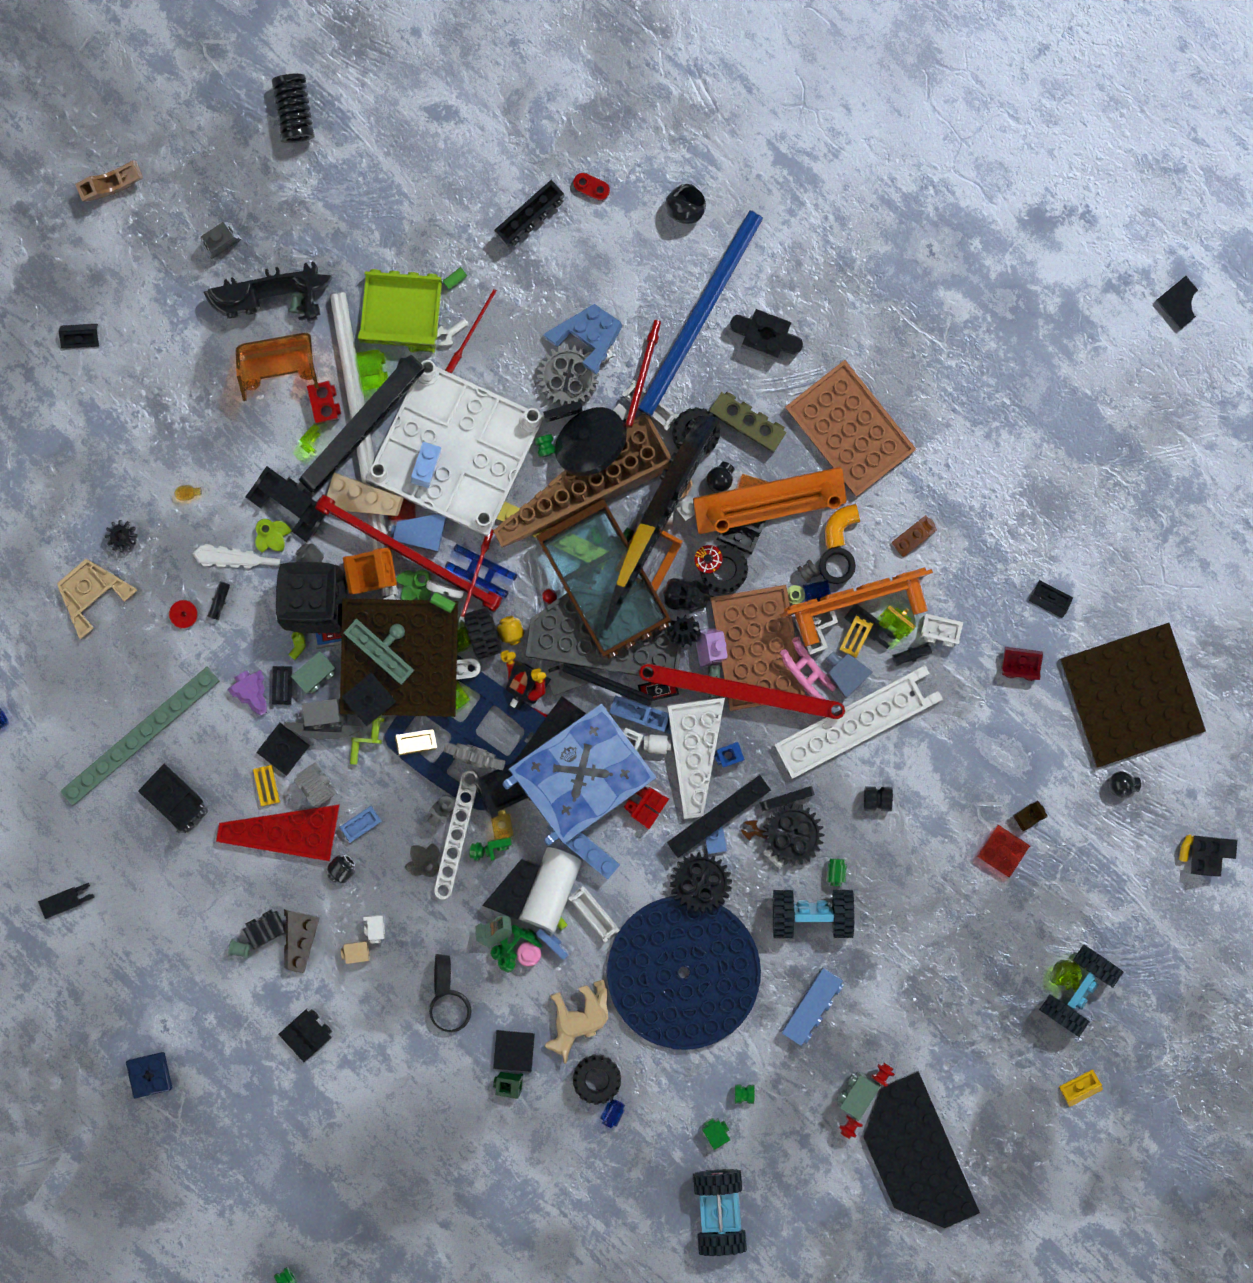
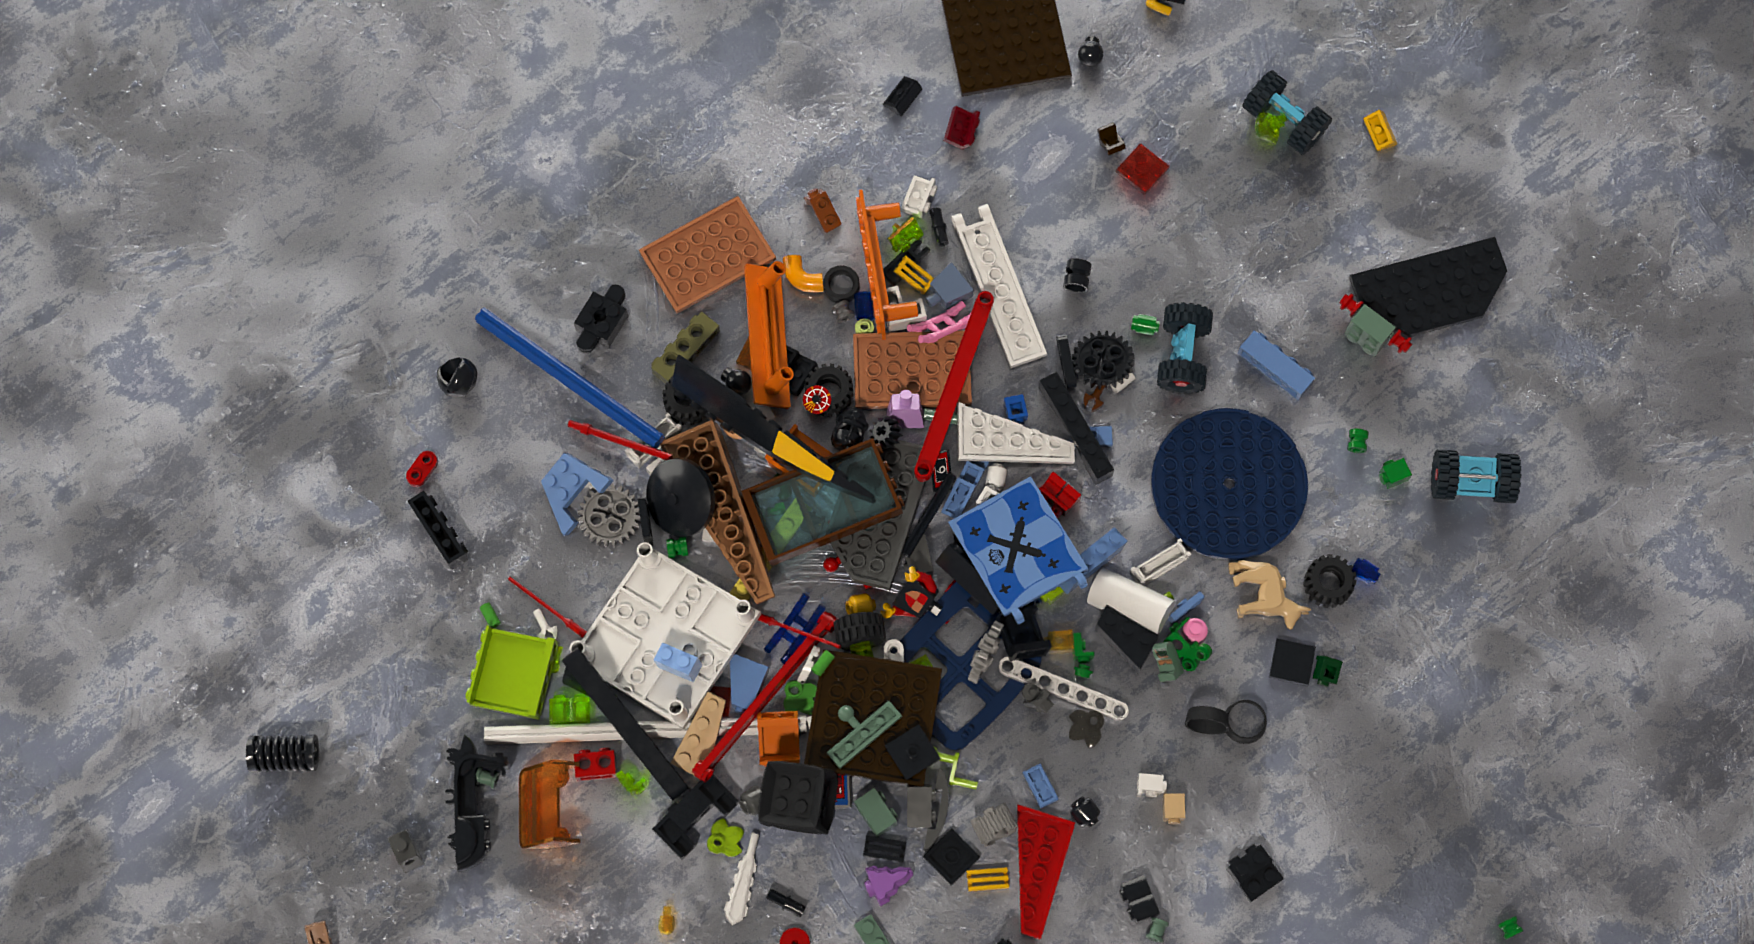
camera: 80 degrees left, 15 degrees down
dark brown wing [284,909,320,973] -> none
lime arm [288,632,306,660] -> none
tile [395,729,437,755] -> none
black gear [670,852,732,914] -> none

